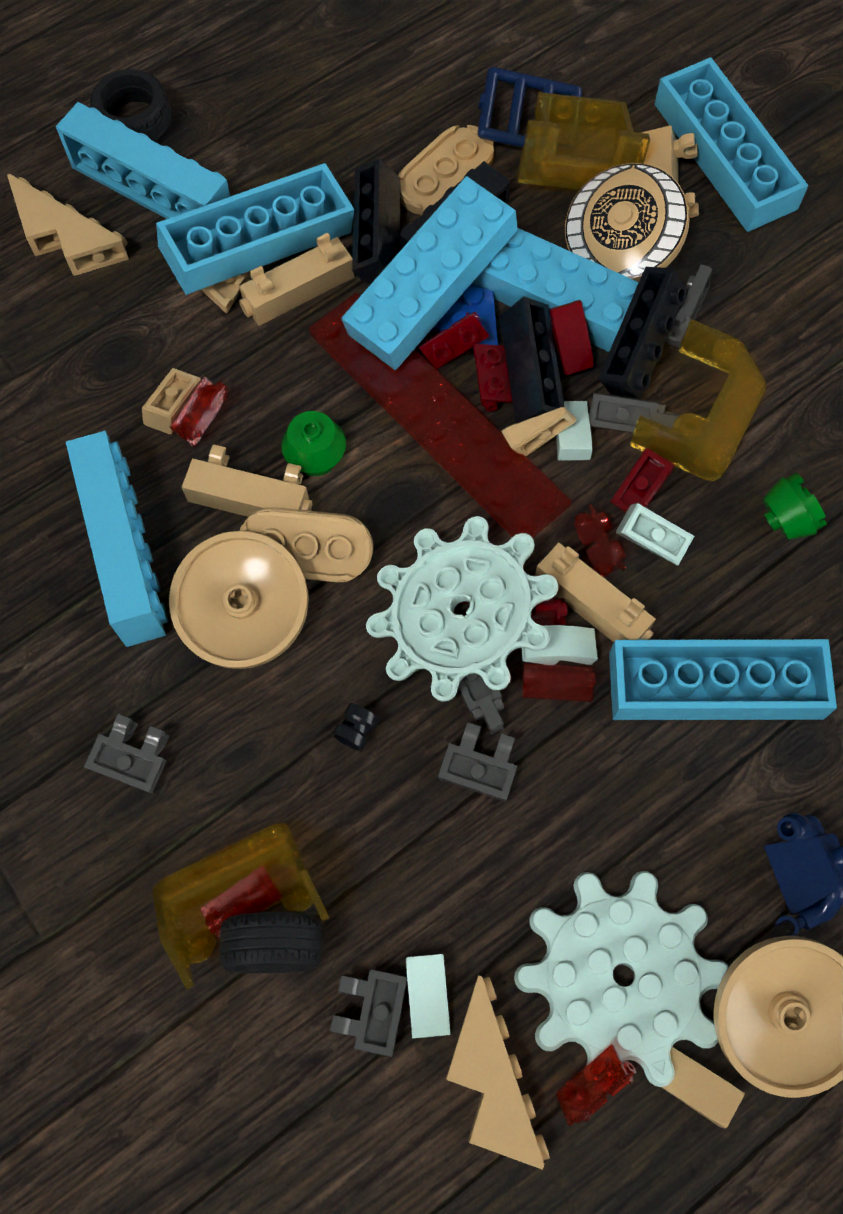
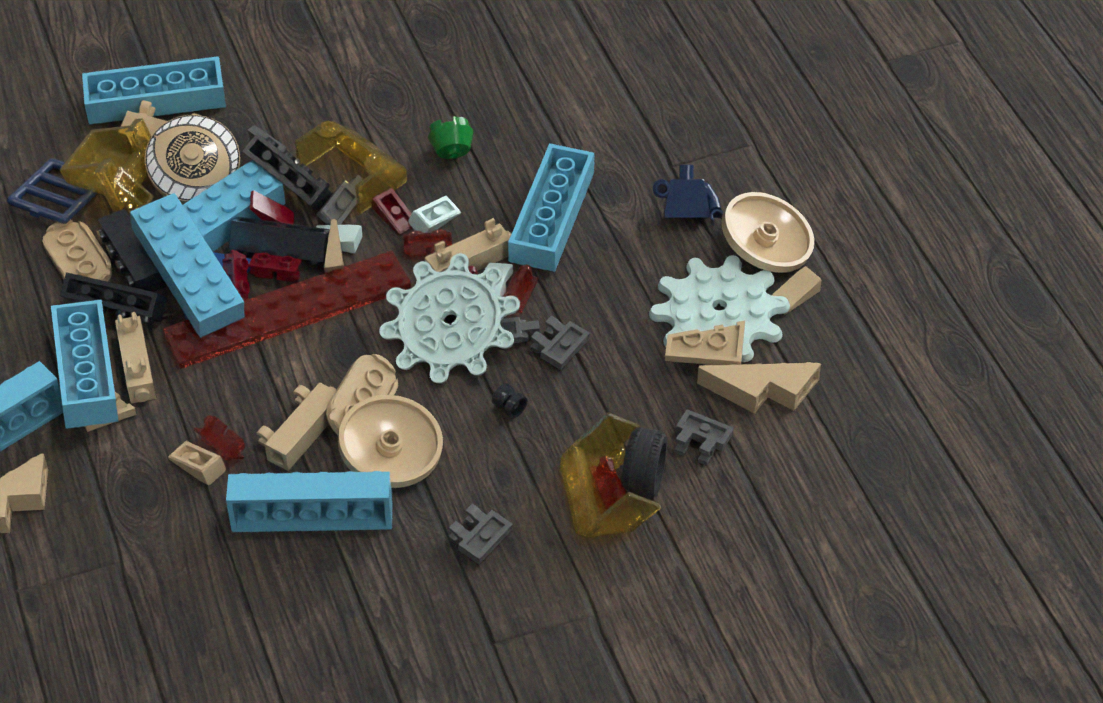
camera: 75 degrees left, 20 degrees down
green cone [281,411,346,476] -> none
light aqua slope [406,954,451,1039] -> none
clear red hinge [556,1044,636,1126] -> none
none -> clear yellow slope [110,166,153,212]
none -> tan wing [665,320,745,365]

